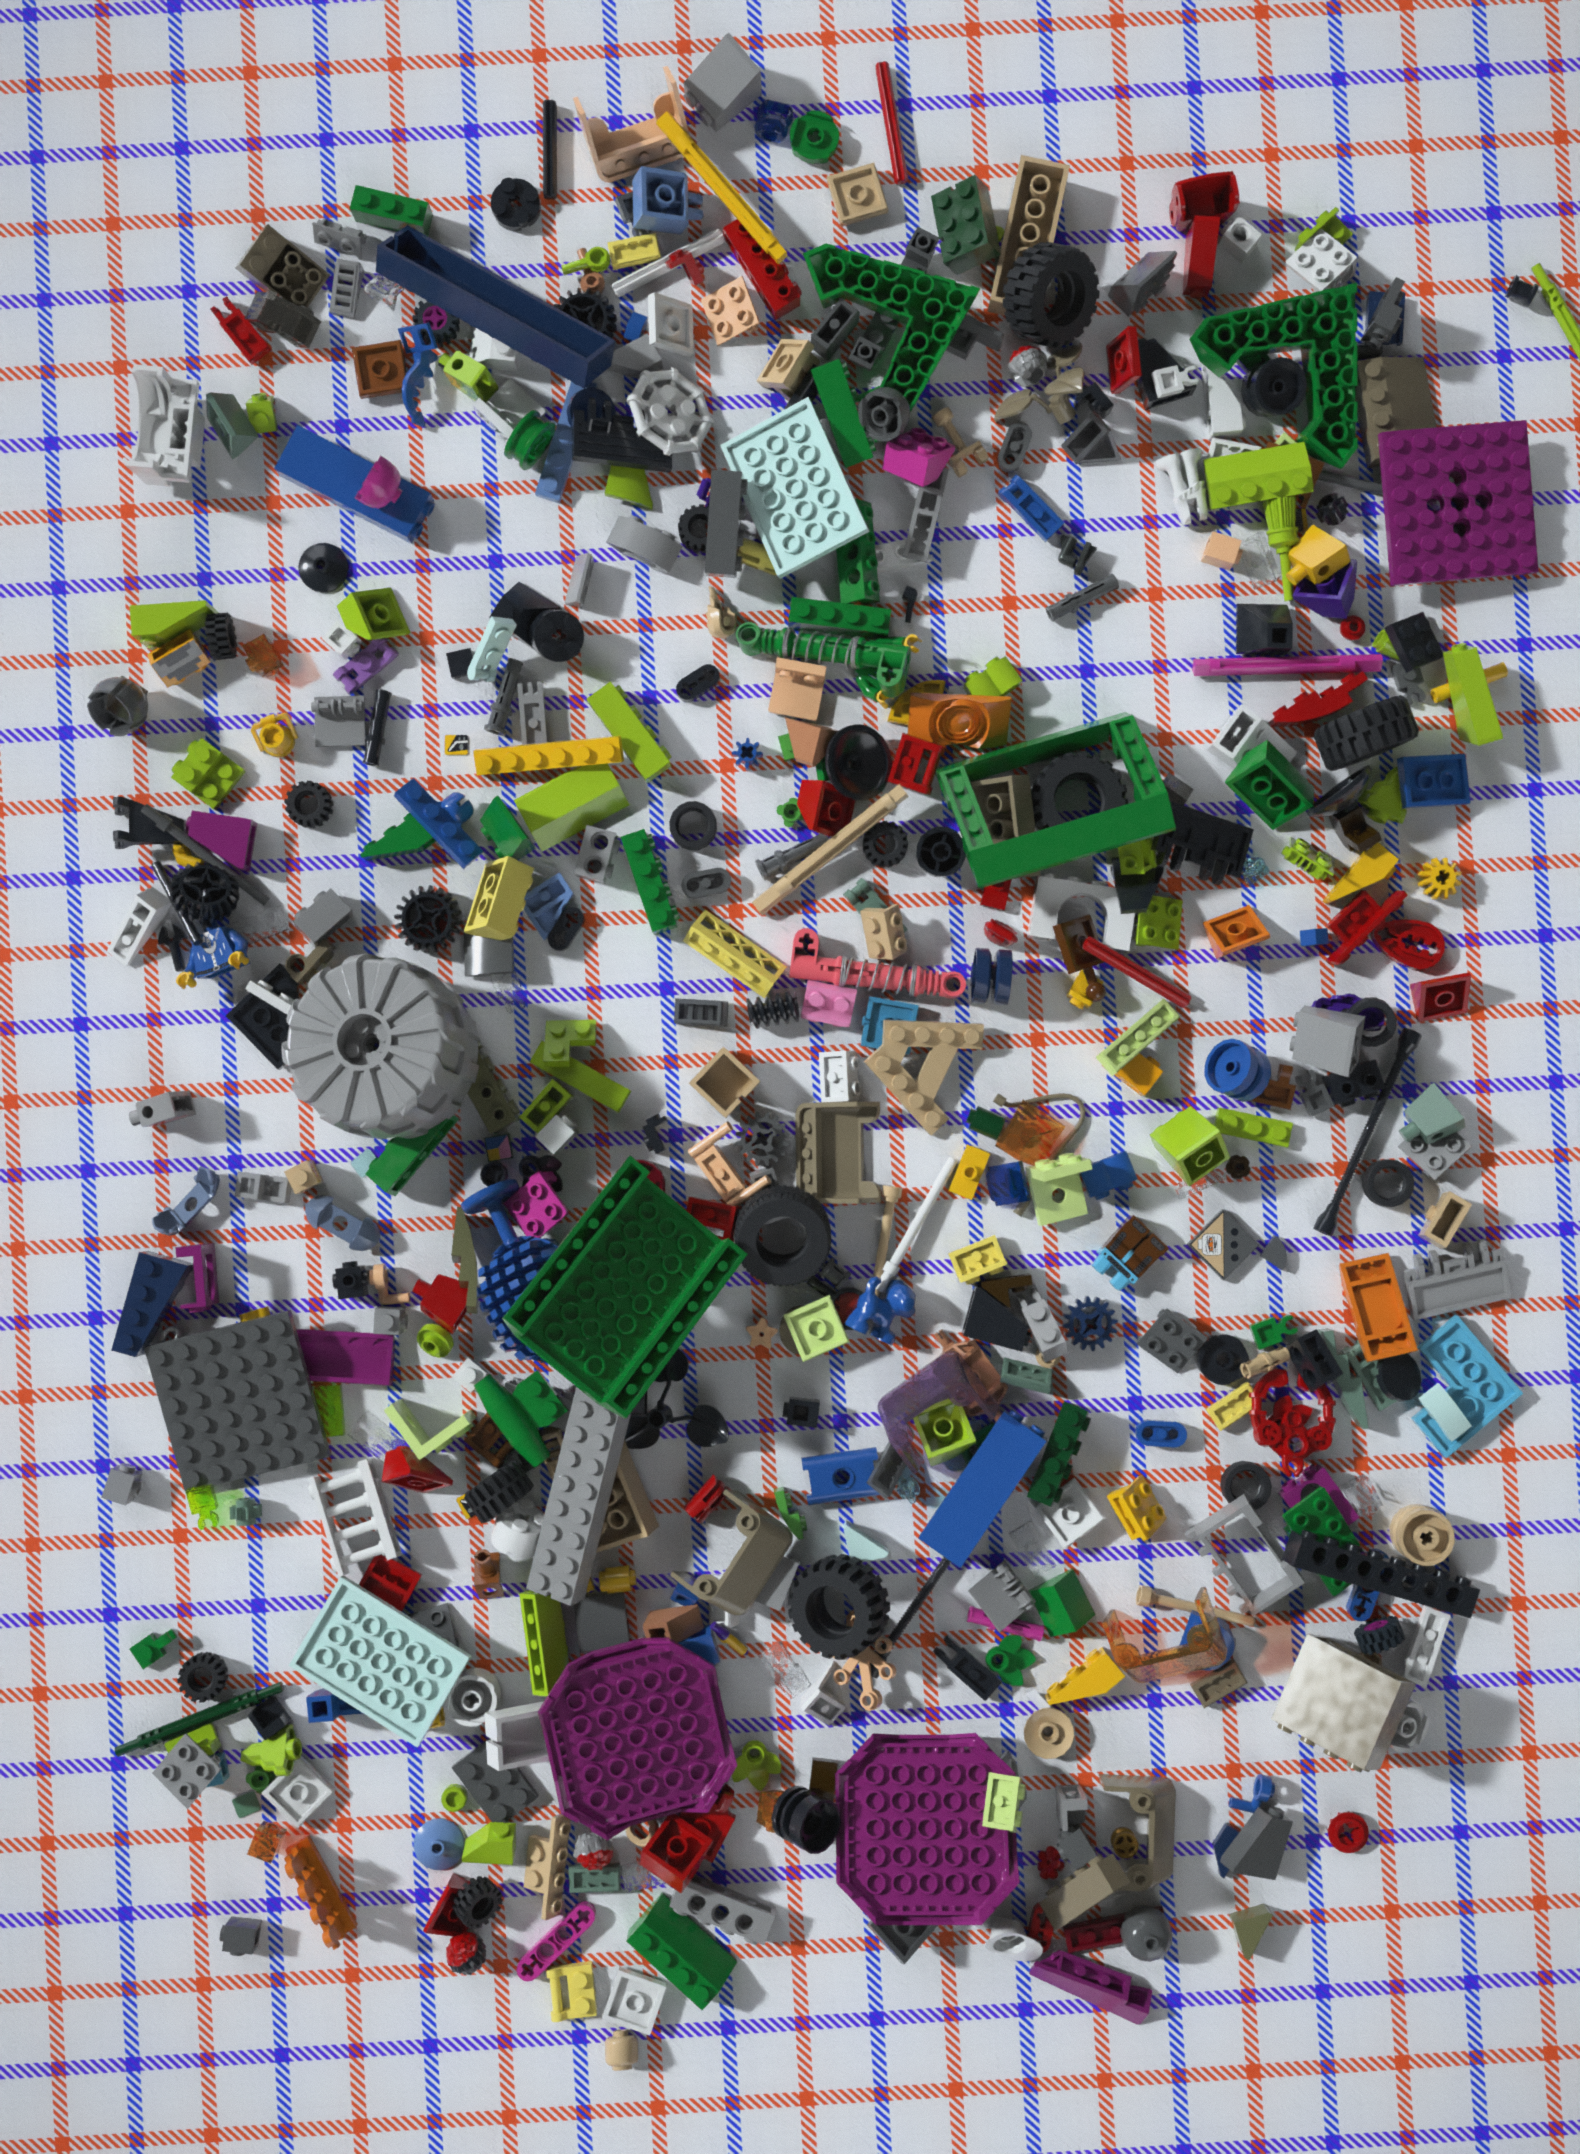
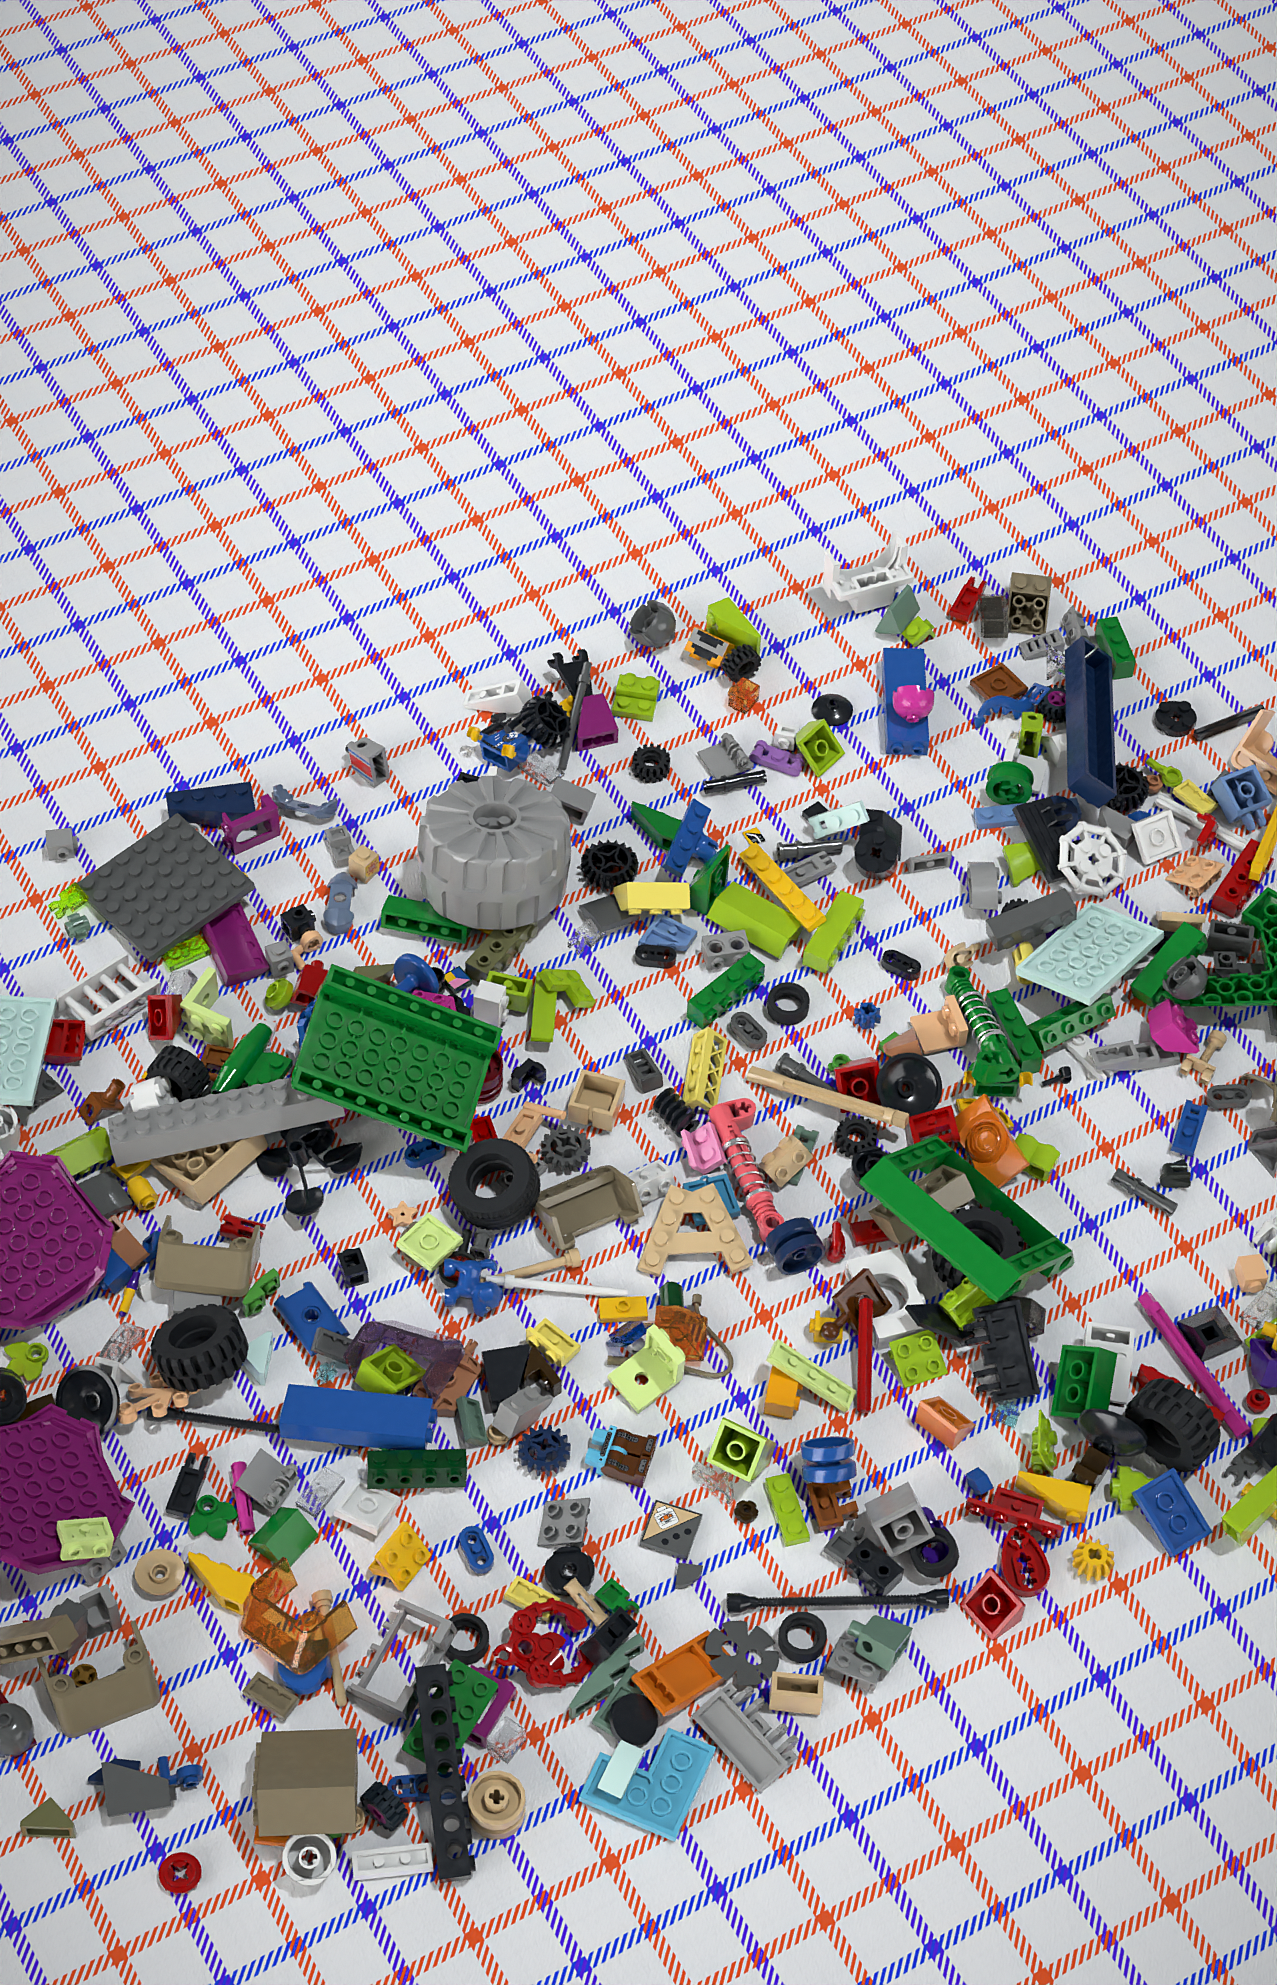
camera: 60 degrees right, 35 degrees down
yellow piece [251,712,299,758] -> none
blue brick [1079,1151,1137,1200] -> none
none -> black dish [56,1365,120,1436]
none -> dark grey piece [705,1621,779,1685]

